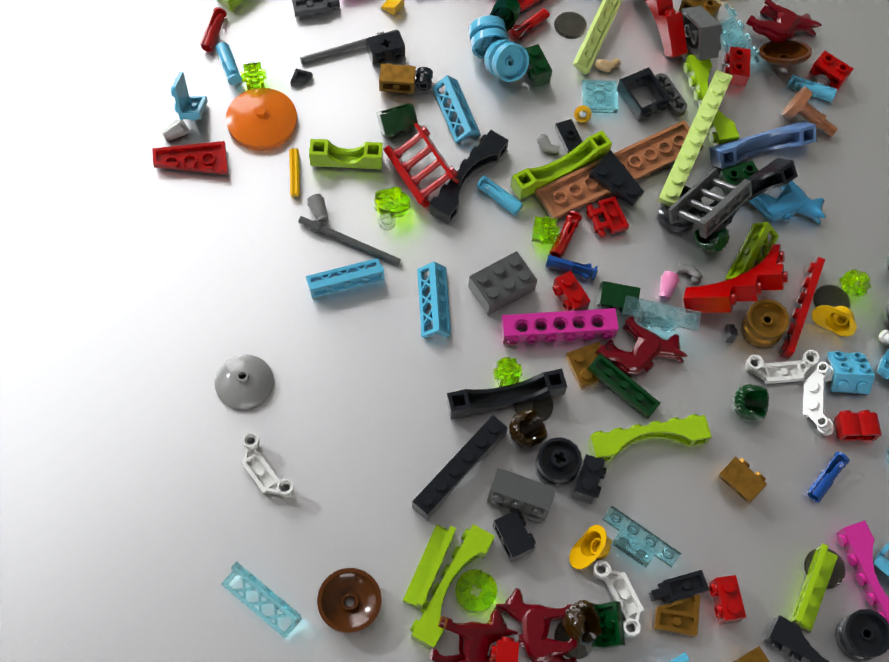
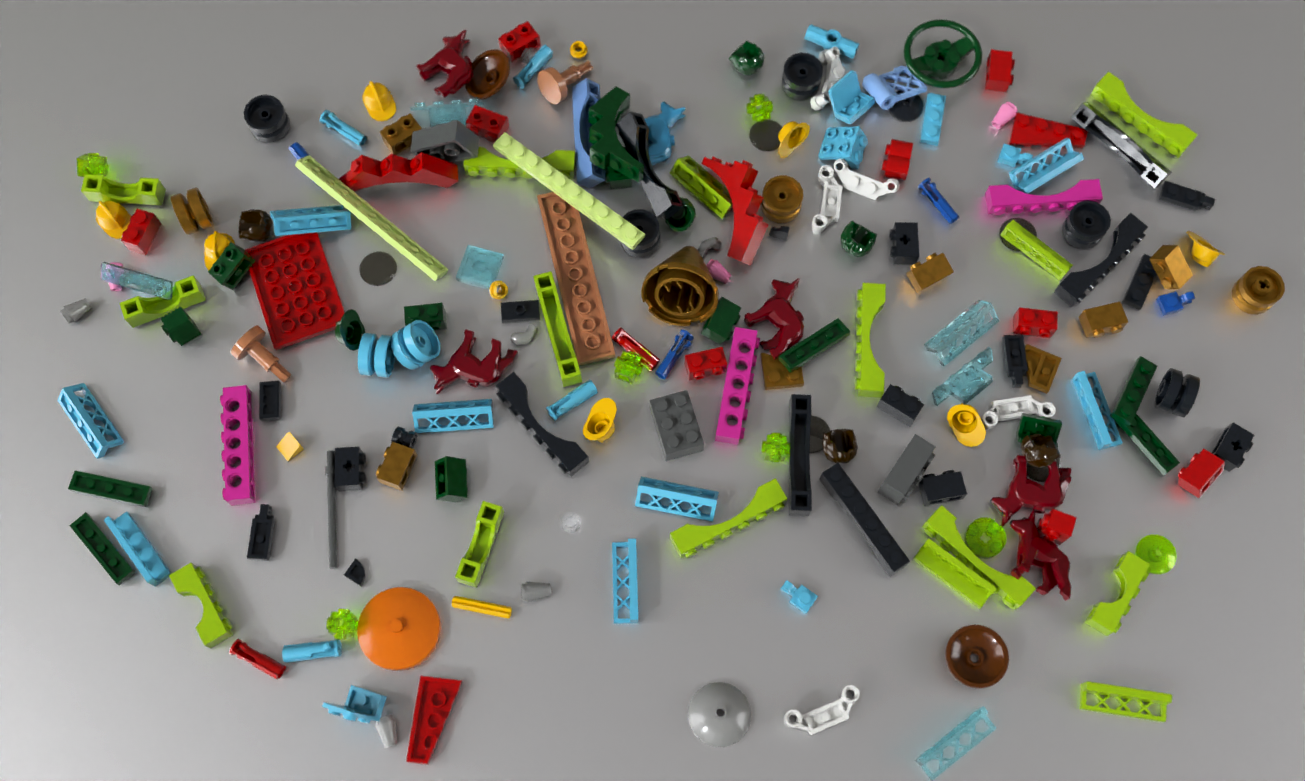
camera: 70 degrees left, 5 degrees up
dark grey bar [298,216,401,266] -> none
clear neon green plate [374,186,411,218] -> none
red fence [383,123,460,208] -> none
red piece [508,8,550,42] -> none
black wheel [535,437,582,488] -> none
red plate [586,196,629,238] -> none
black wing [589,150,644,207] -> none
tan arm [595,58,621,73] -> none
black window [617,67,671,120] -> none
clear light blue bracket [622,295,701,332] -> none
dark grey beam [656,73,687,117] -> none
dark grey fence [668,167,752,238] -> none
red plate [781,257,826,360] -> none
none -> dark red animal [430,329,518,394]
none -> yellow plate [570,41,588,59]
none -> yellow piece [583,398,617,443]
none -> dark green arch [589,87,644,183]
none -> pearl gold cone [641,246,719,326]
none -> lime arch [670,478,787,558]
none -> medium azure plate [781,580,818,614]
none -> black brick [889,222,919,265]
none -> clear light blue fence [924,300,999,366]

